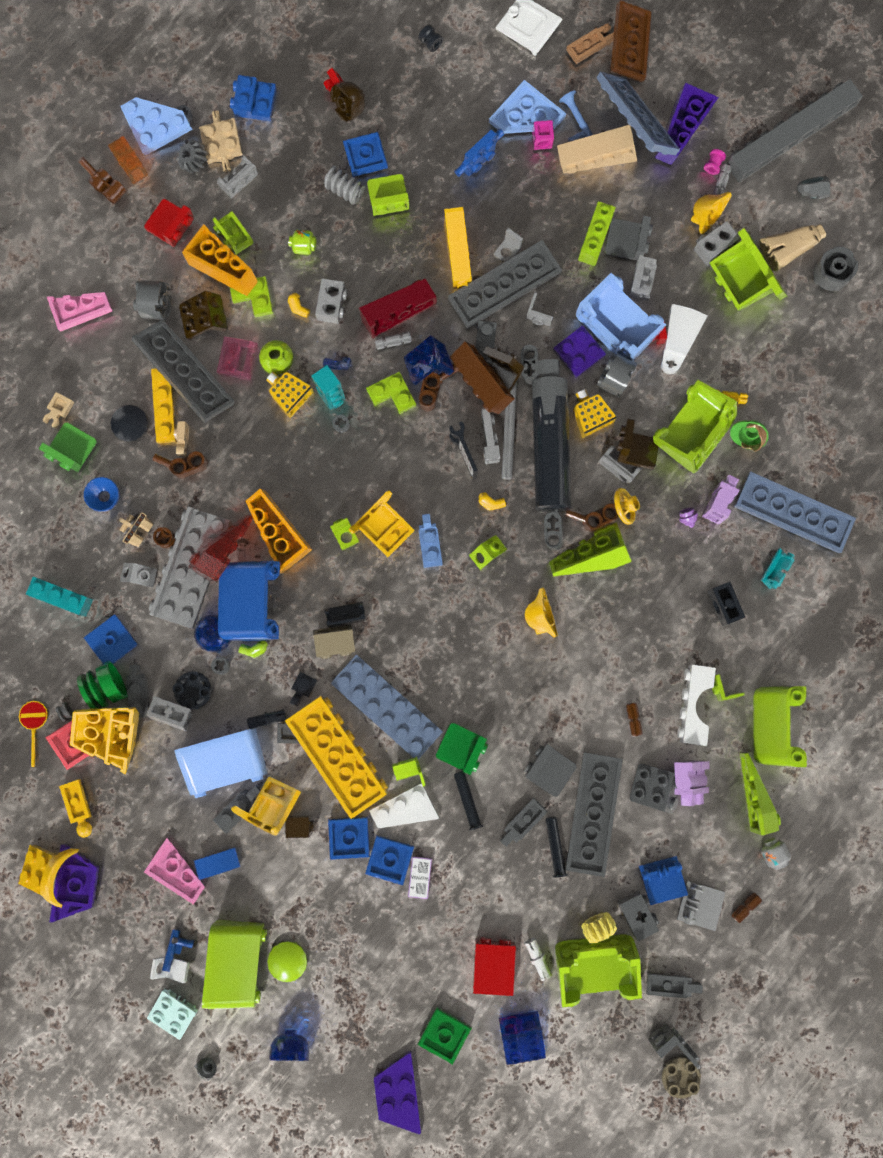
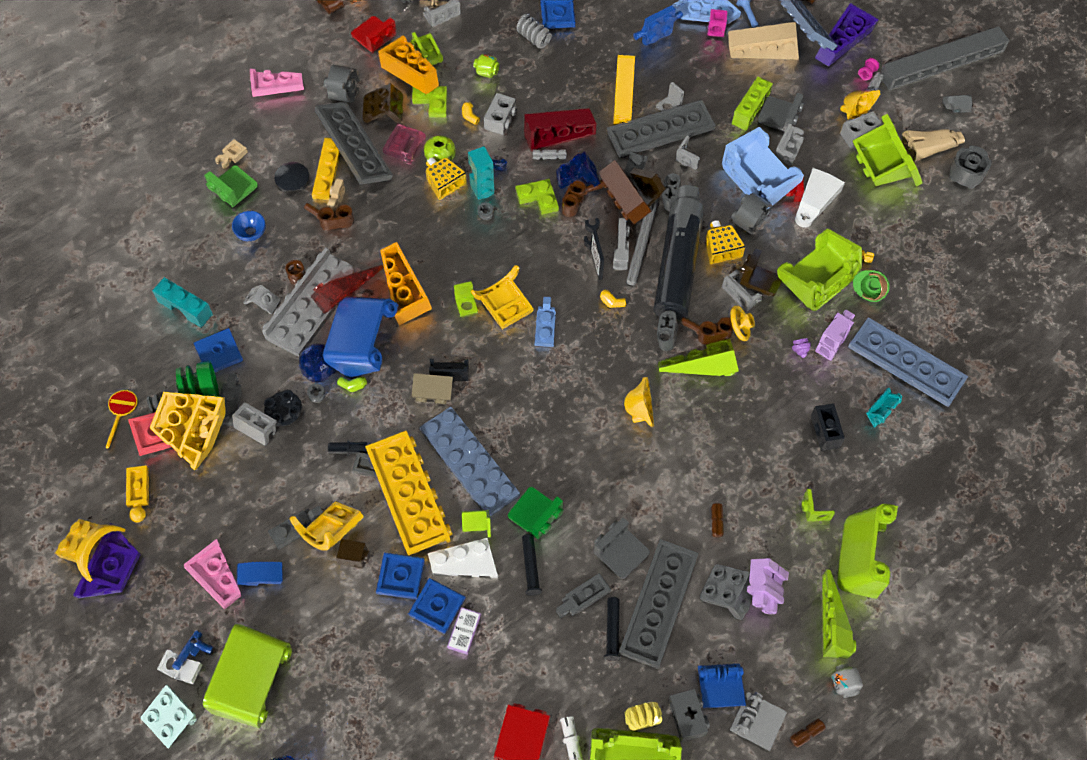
camera: 10 degrees right, 20 degrees down
tan hips [118,512,153,547] -> none
light blue windscreen [174,729,268,798] -> none
lime dish [267,941,307,982] -> none
black plate [290,672,318,707] -> none
lime bracket [367,174,409,216] -> none
lime bracket [469,535,507,570] -> none
dark purple plate [553,325,606,378] -> none
white arch [677,665,716,746] -> none

